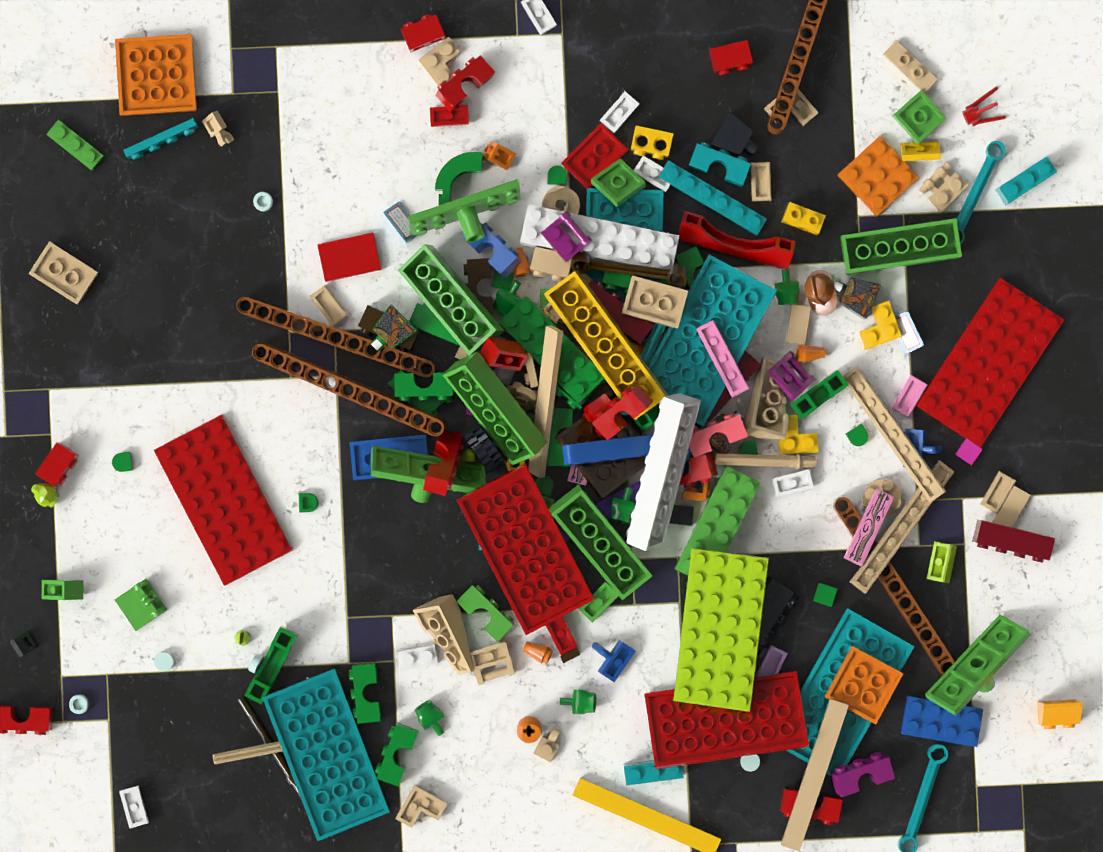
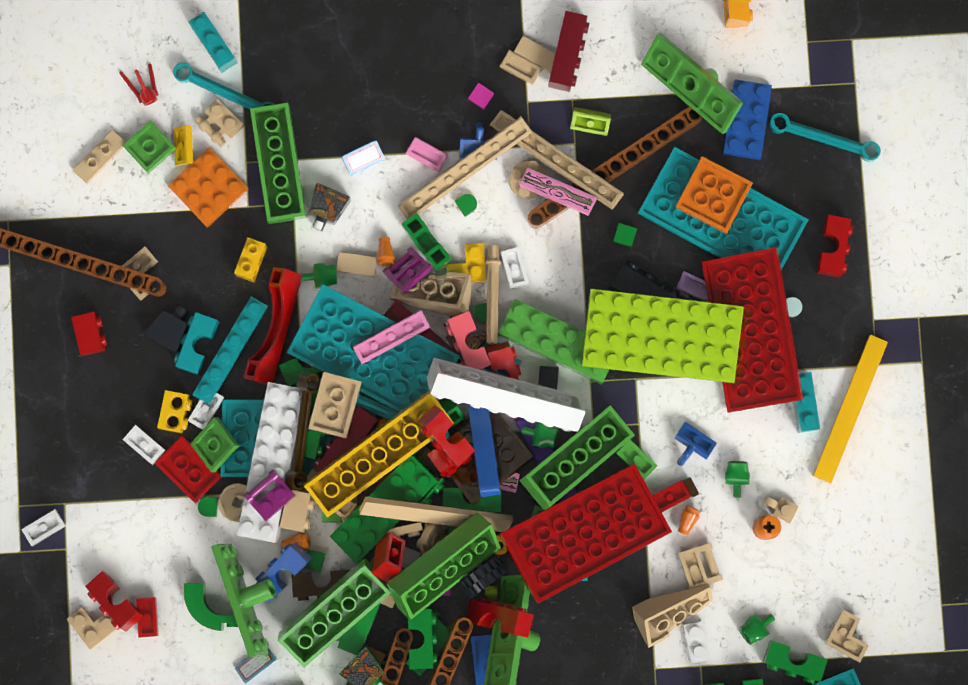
camera: 90 degrees left, 5 degrees down
red brick [401,14,446,53] -> none
bright green arch [456,585,514,642] -> none
orange bracket [482,142,516,171] -> none
green piece [493,280,522,315] -> none
green tile [535,475,554,497] -> none
orange bracket [682,482,711,502] -> none
tan tile [751,162,771,201] -> none
tan tile [781,699,849,852] -> none
dark orange piece [804,270,837,316] -> none
magenta arch [830,752,895,797] -> none
yellow plate [859,301,902,350] -> none
red plate [916,278,1064,447] -> none

